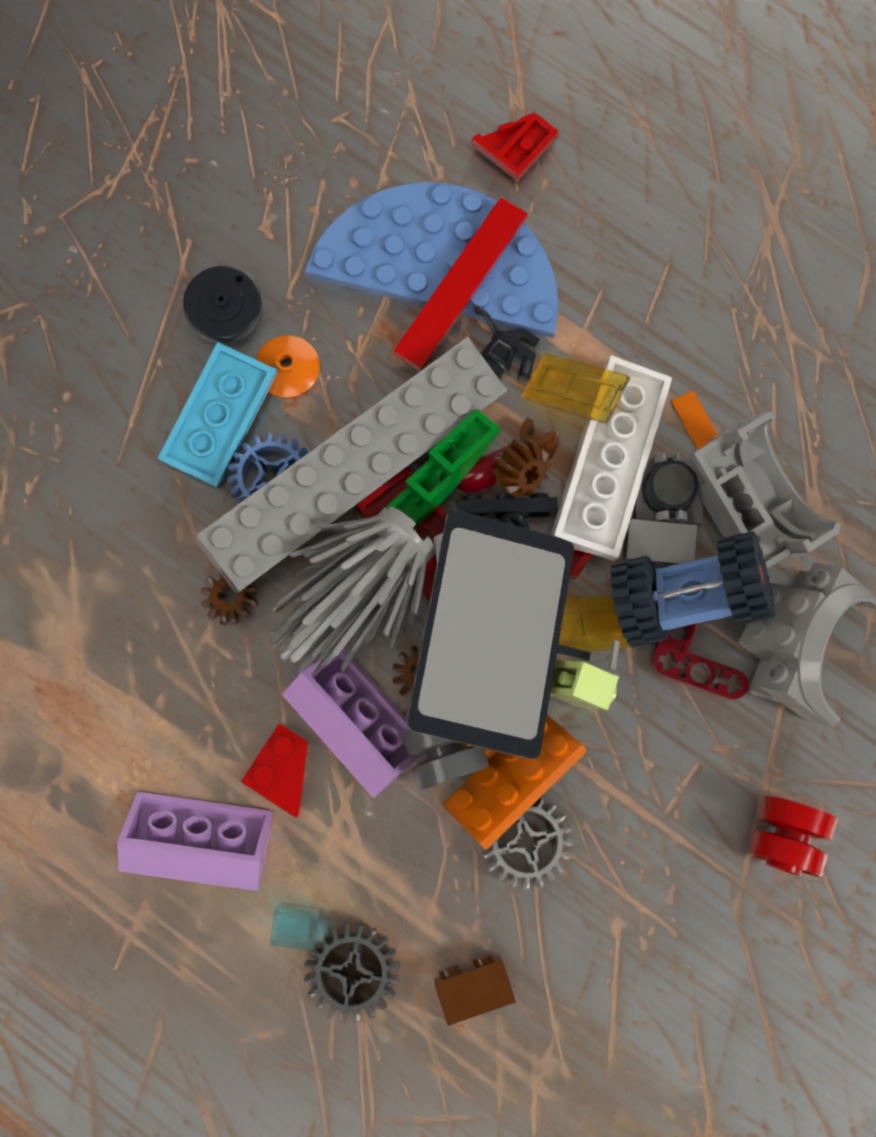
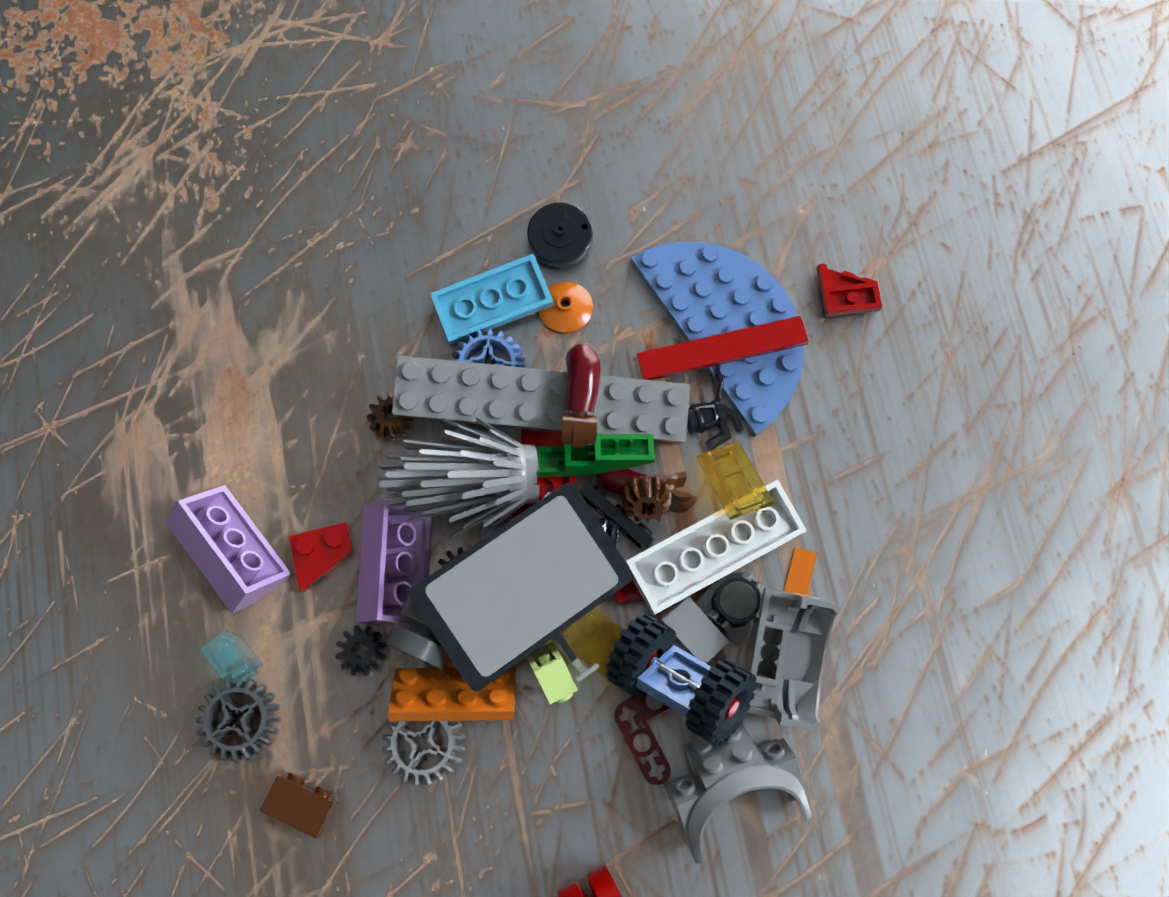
camera: 45 degrees right, 5 degrees down
none -> black gear [335,625,388,677]
none -> dark red piece [561,344,601,448]

